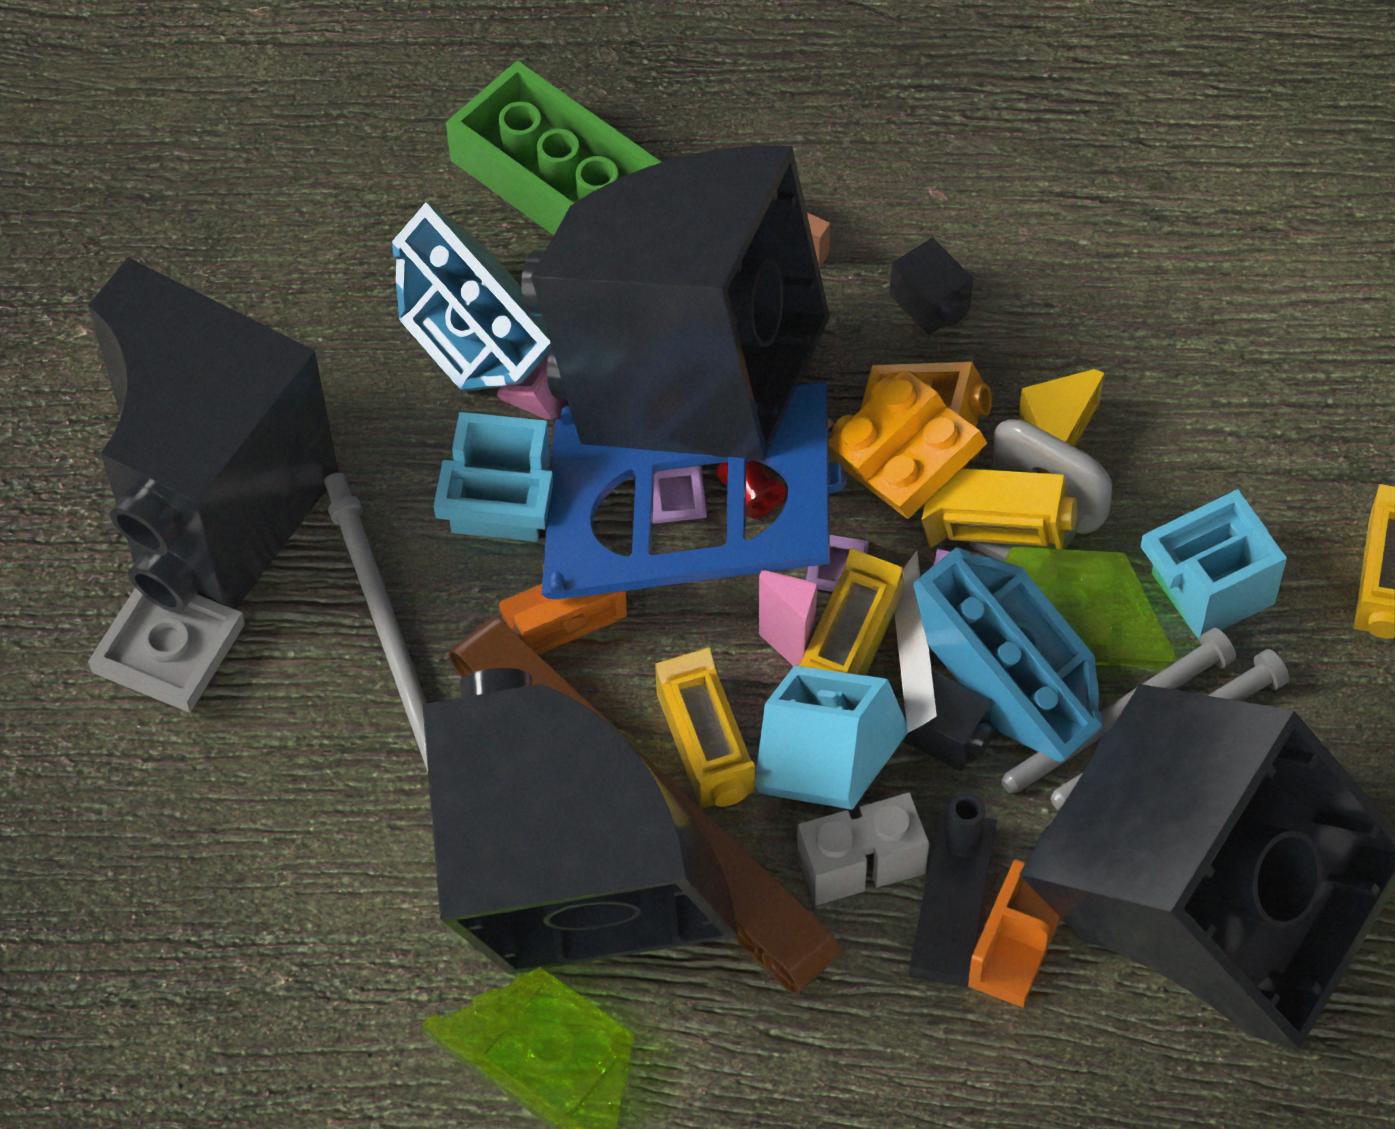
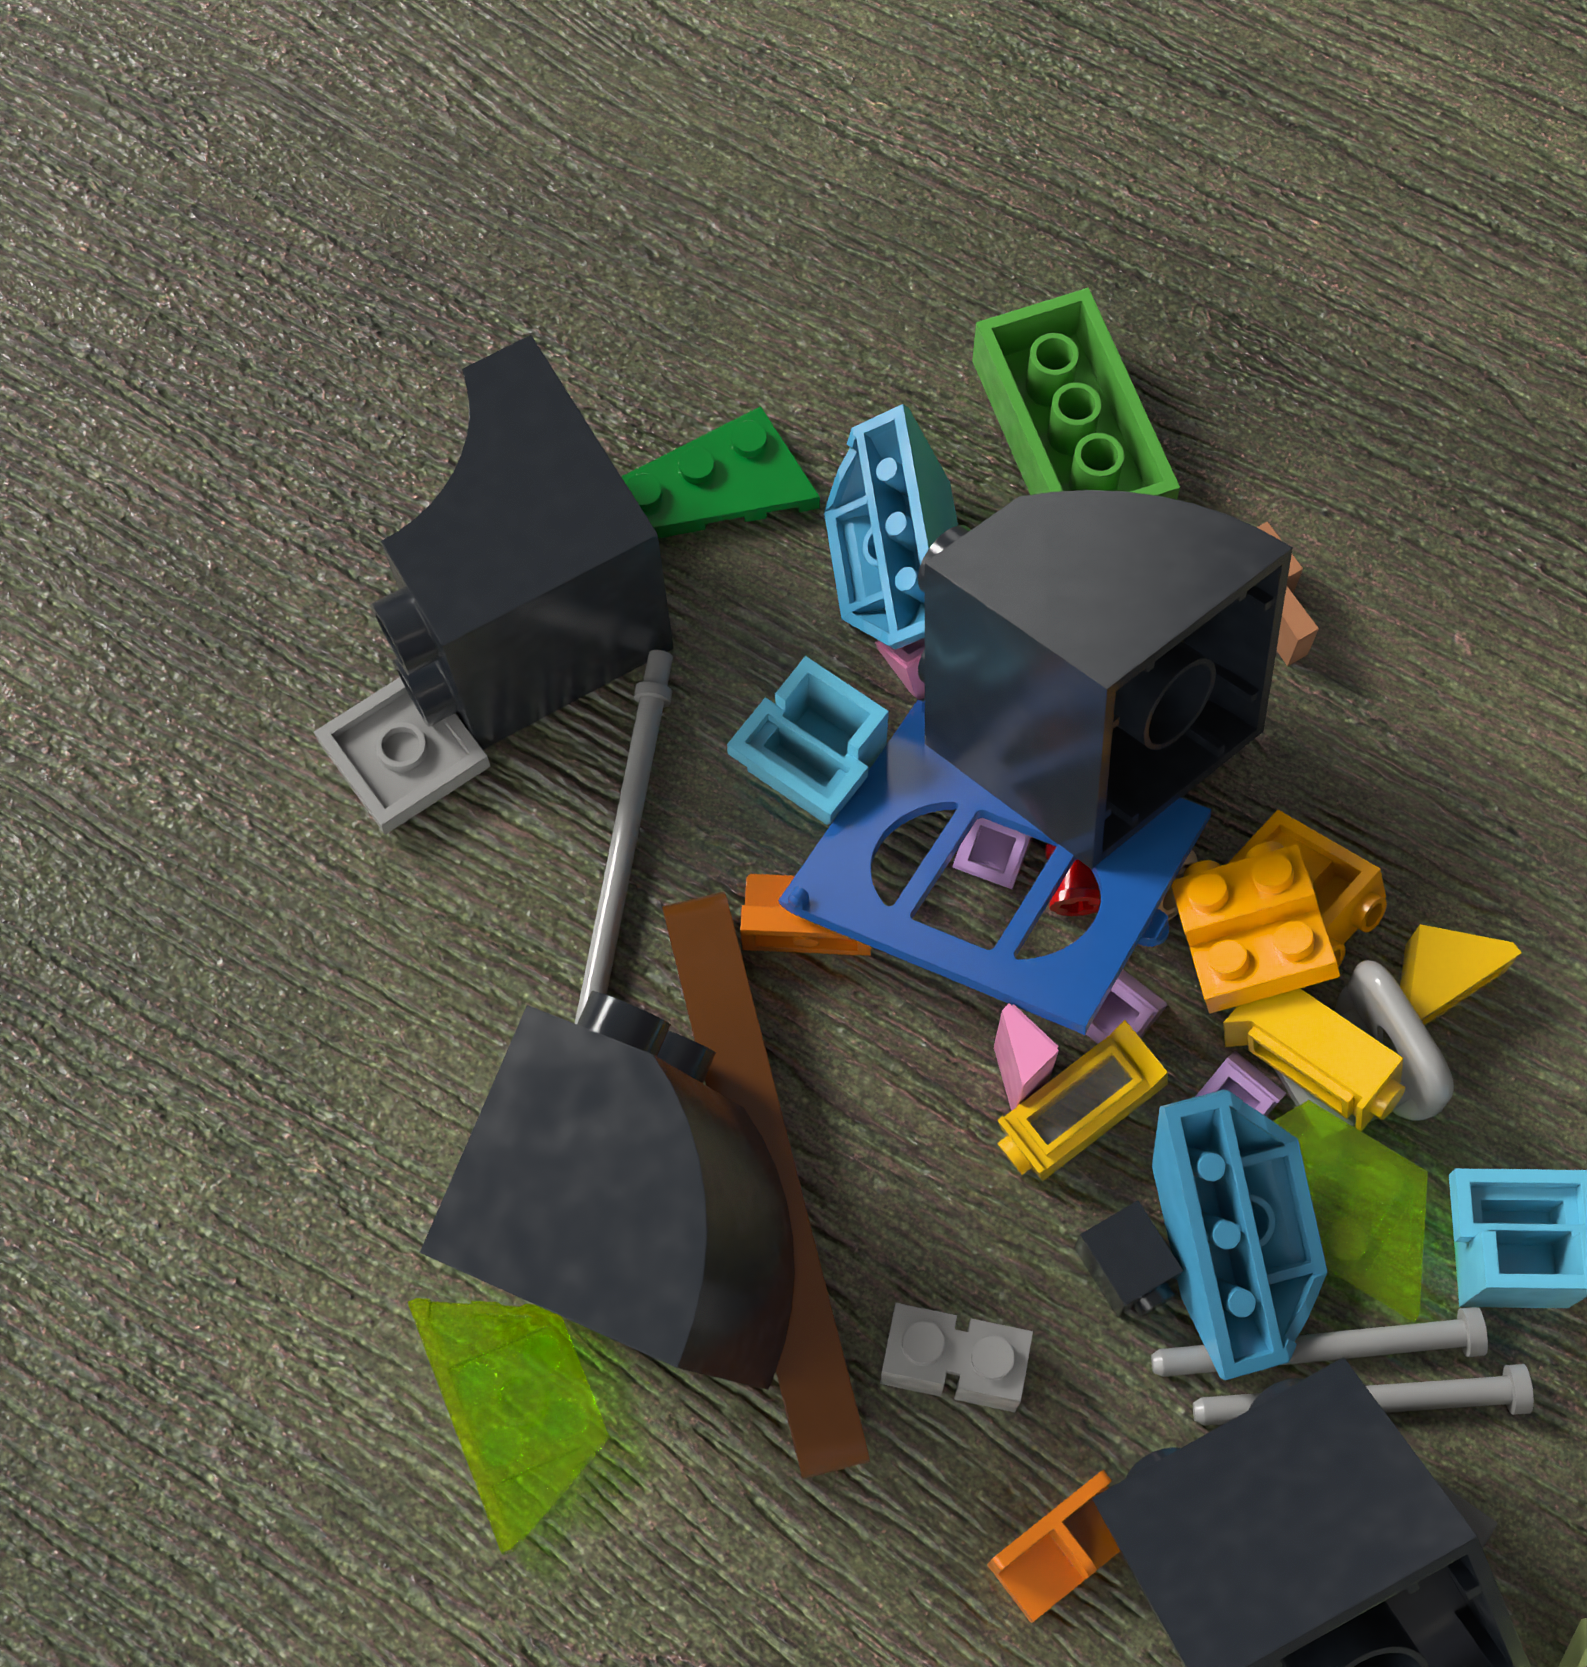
camera: 30 degrees right, 10 degrees up
yellow window [655,647,755,809] -> none
medium azure slope [755,665,907,810] -> none
black brick [889,237,973,335] -> none
white sticker [895,550,937,733] -> none
black piece [909,793,997,987] -> none
none -> green wing [621,406,820,538]

